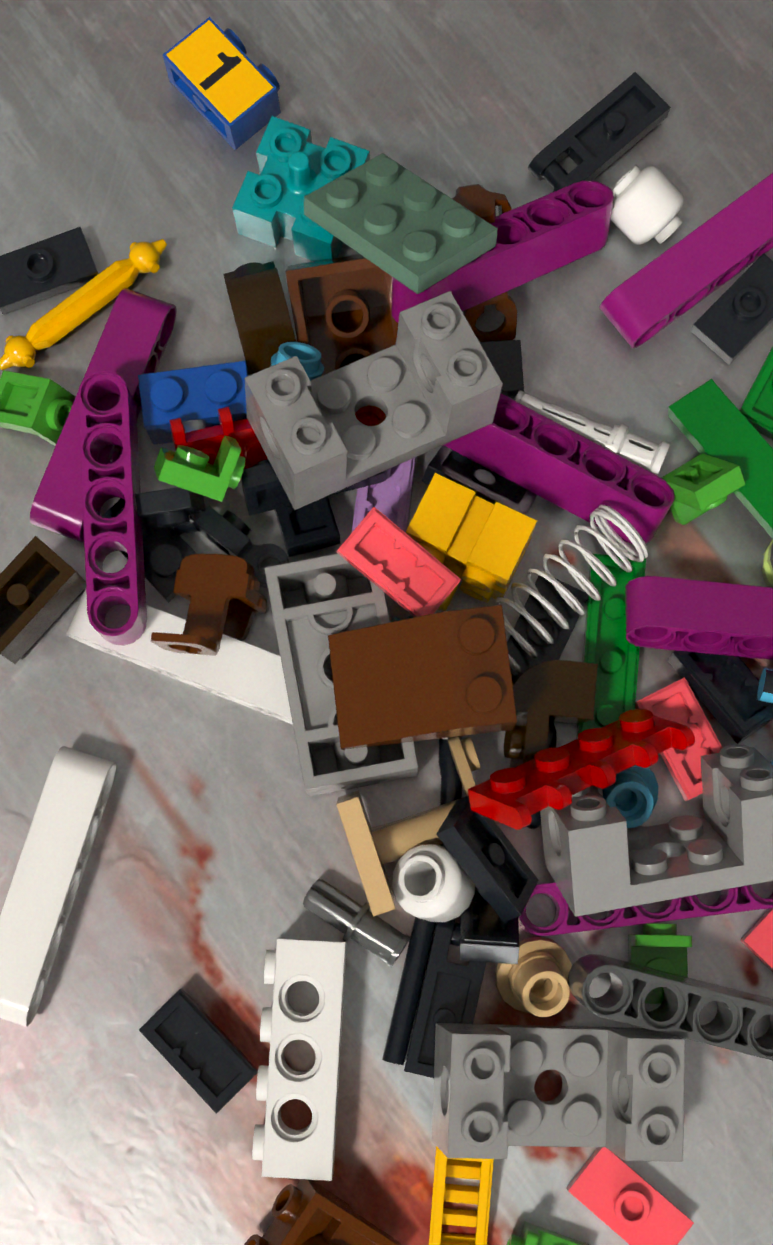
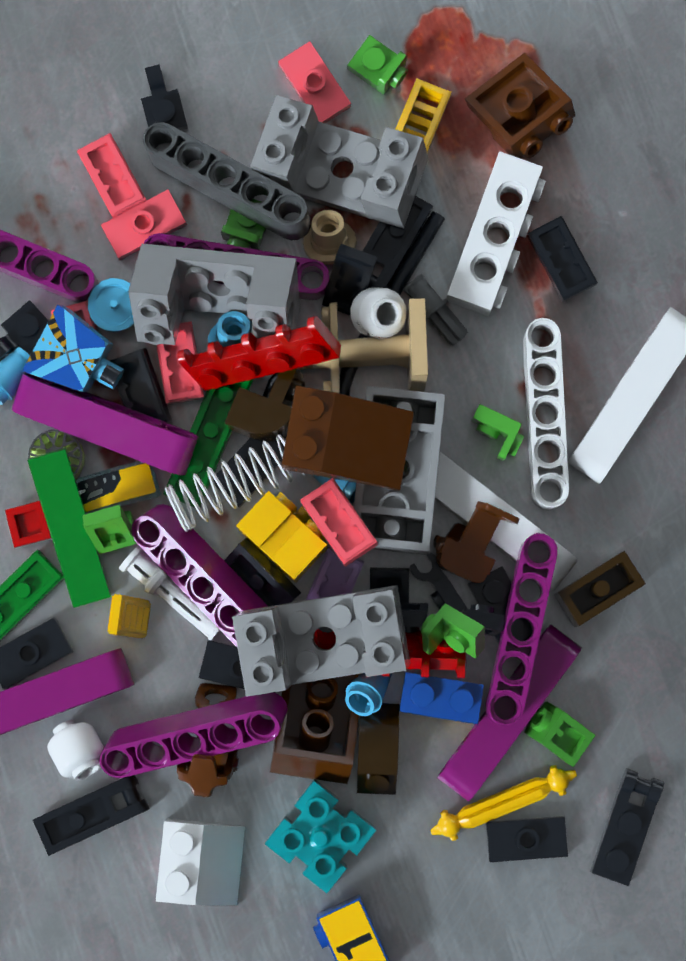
camera: 165 degrees left, 5 degrees up
sand green plate [304,153,498,294] -> none
black plate [436,795,539,922] -> none
none -> slope [76,461,161,514]
none -> yellow slope [107,594,151,639]
none -> white slope [156,818,246,906]
none -> bright green bracket [471,404,524,461]
none -> white beam [523,318,569,511]

